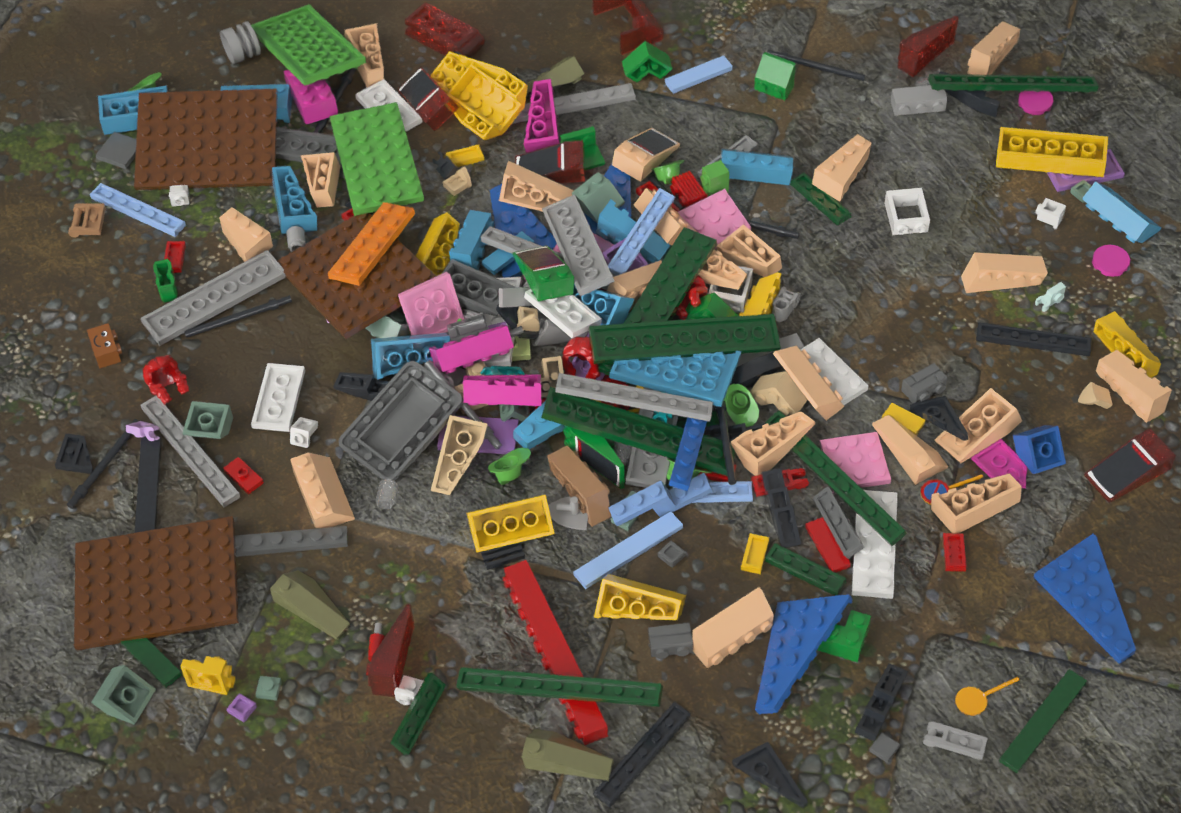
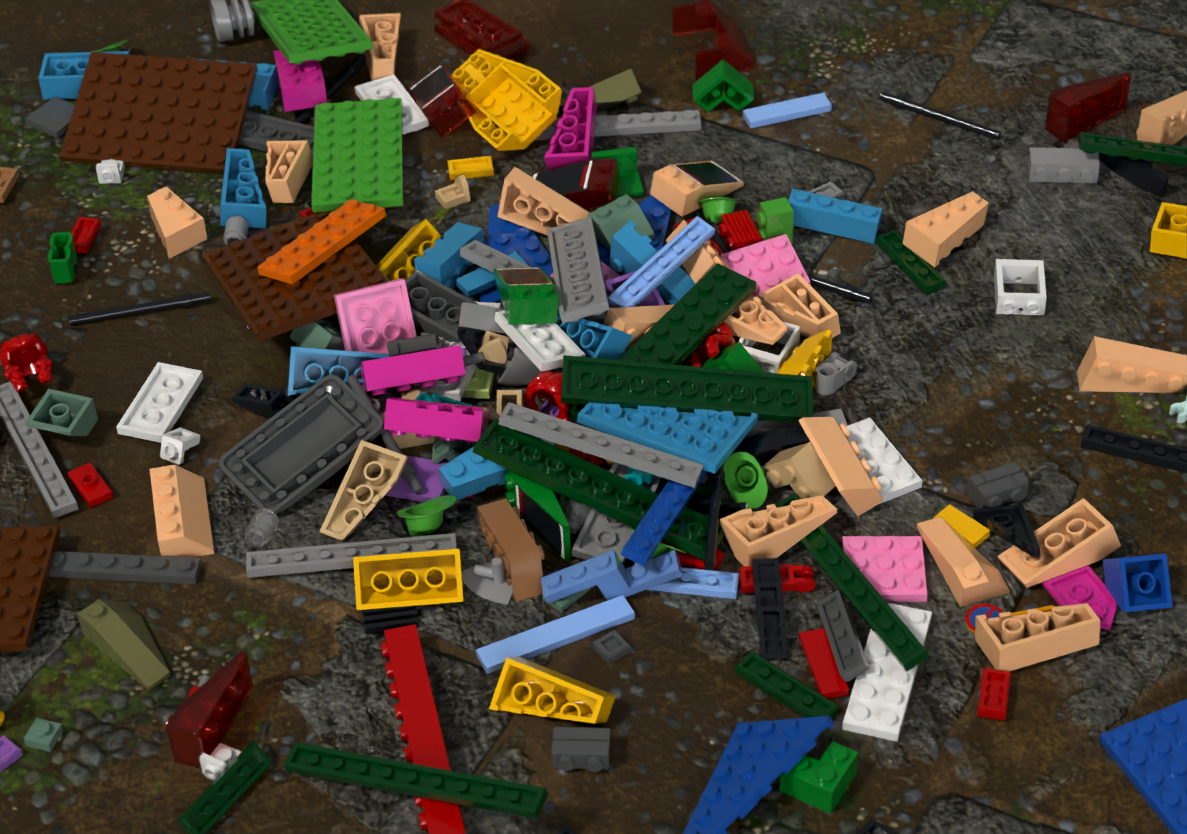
camera: 10 degrees right, 10 degrees down
light blue tile [90,183,186,237] -> none
light grey plate [140,250,285,346] -> none
black plate [432,152,459,180] -> none
light nougat slope [693,587,774,668] -> none
yellow tile [741,533,770,574] -> none
slope [754,52,796,100] -> none
none -> light grey plate [246,533,457,578]

